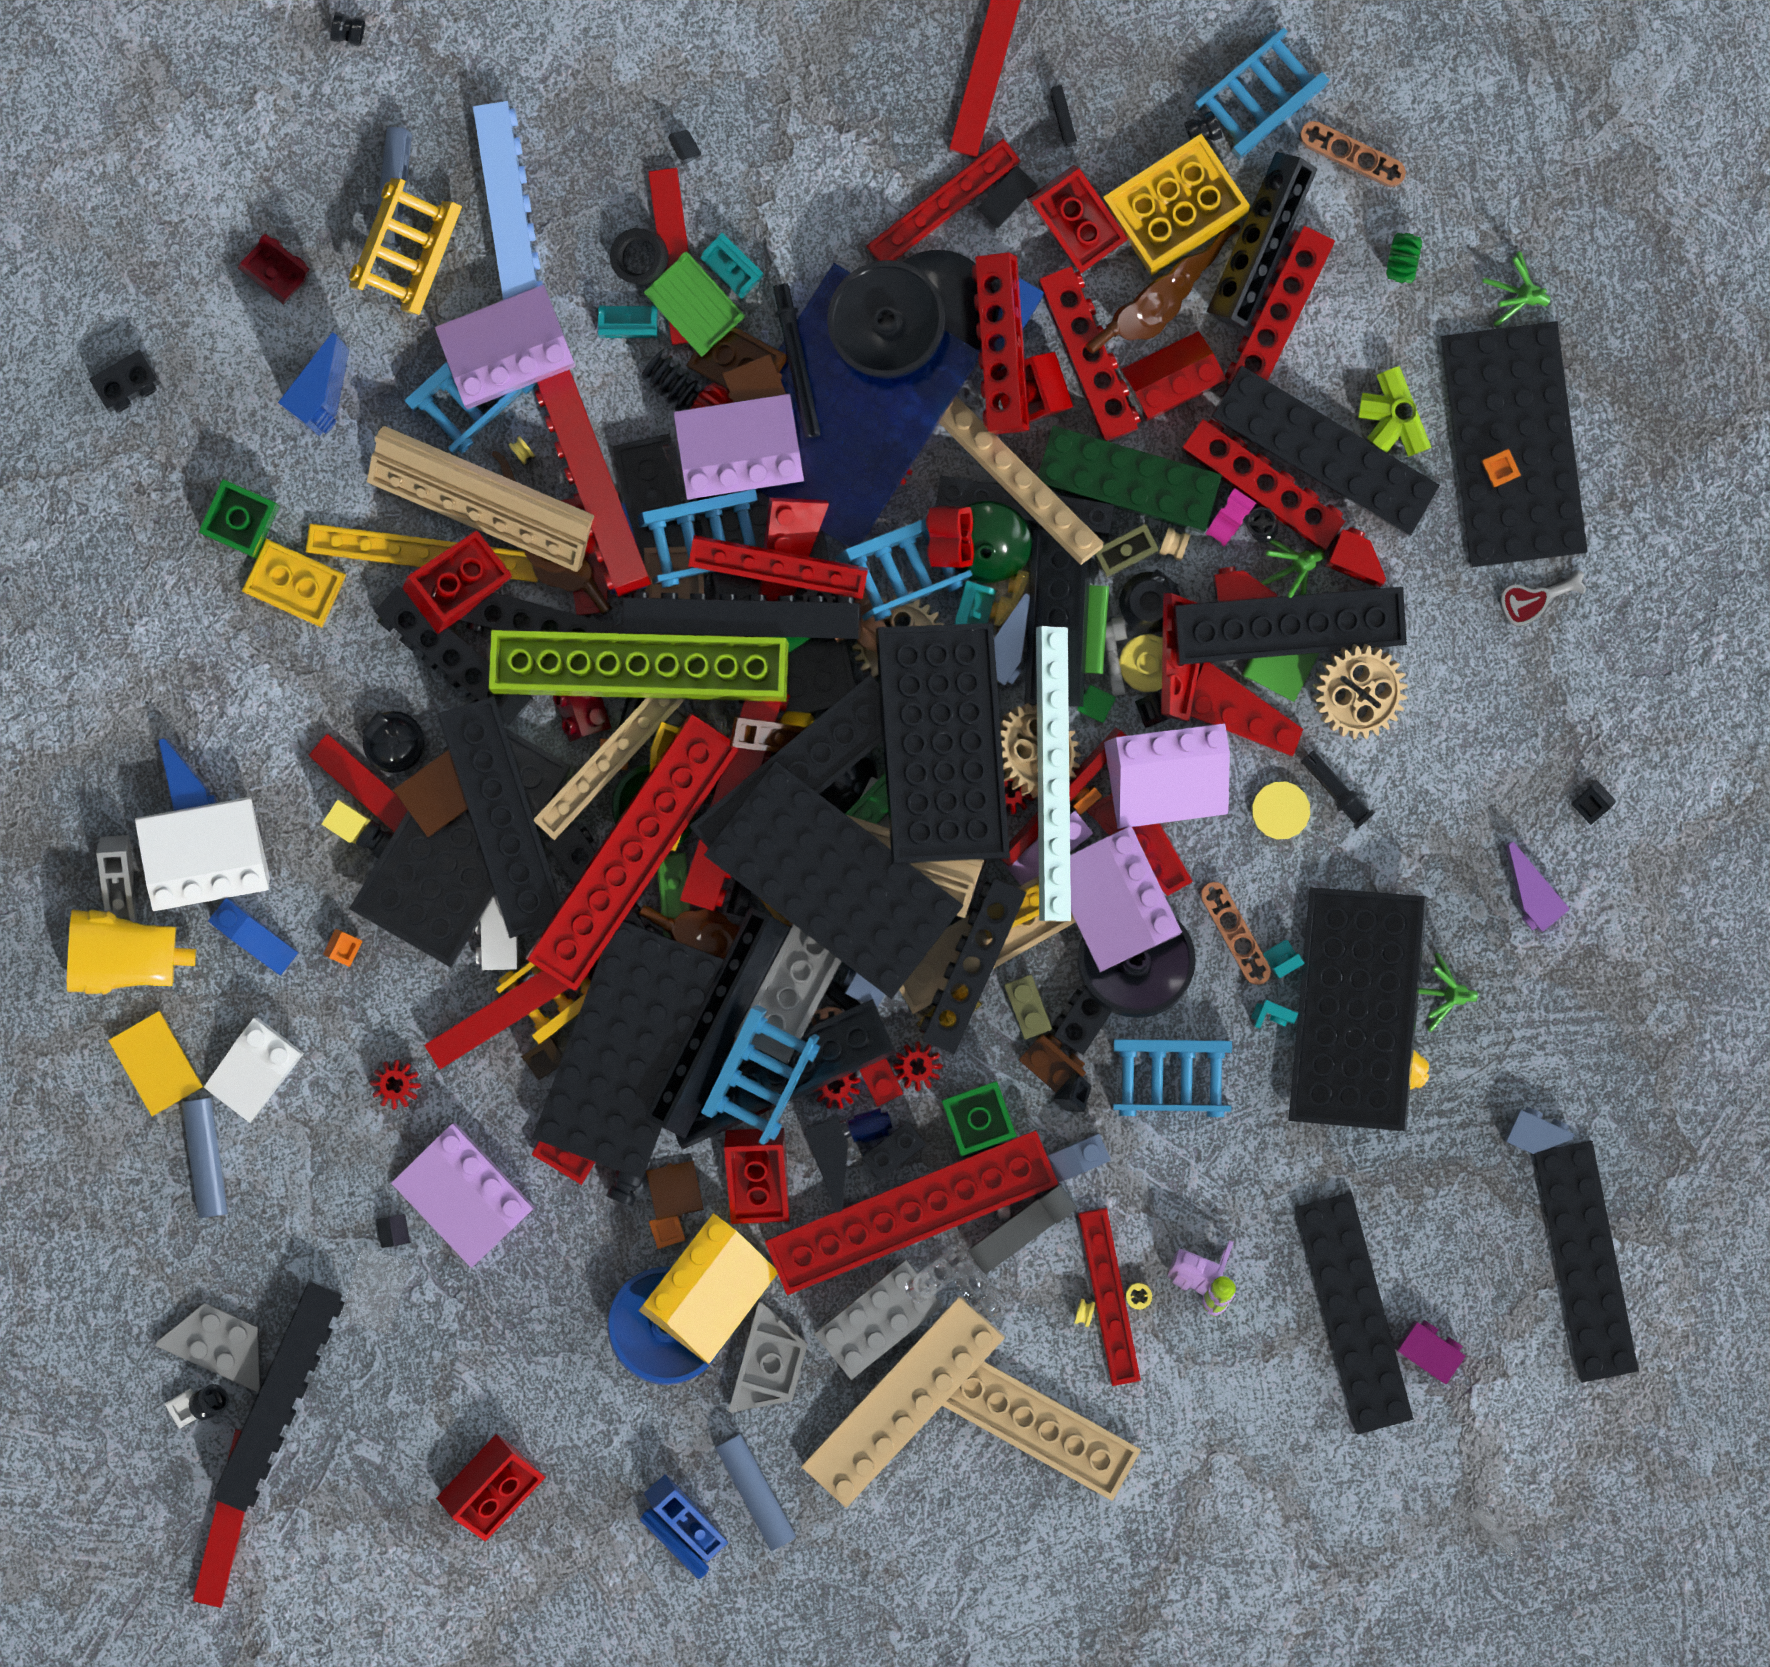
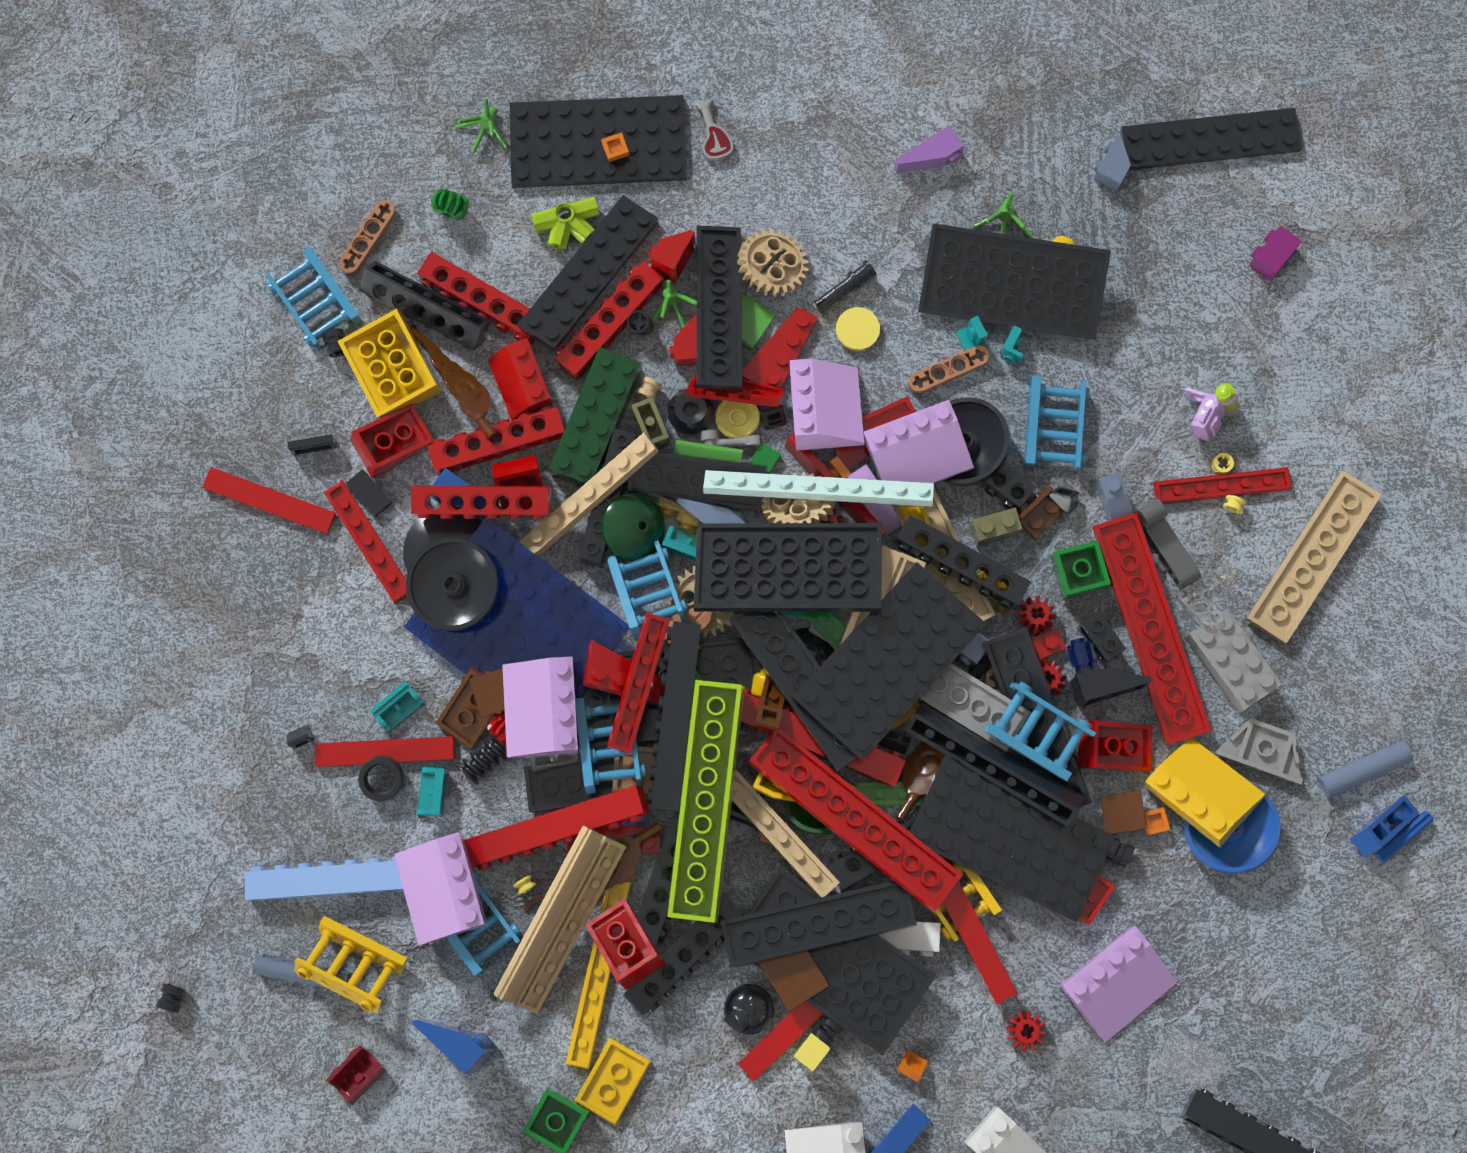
camera: 80 degrees left, 10 degrees down
black slope [376,1214,411,1248] -> none
red slope [436,1434,546,1542] -> none
dark brown panel [521,1037,563,1080] -> none
dark red bracket [553,695,612,742] -> none
bright green piece [643,251,745,357] -> none
black axle [773,283,820,438] -> none
tan plate [801,1296,1005,1508] -> none
red brick [926,506,974,568] -> none
dark pink leg [1205,488,1256,547] -> none
black plate [1295,1192,1414,1435] -> none
black slope [1571,780,1616,825] -> none

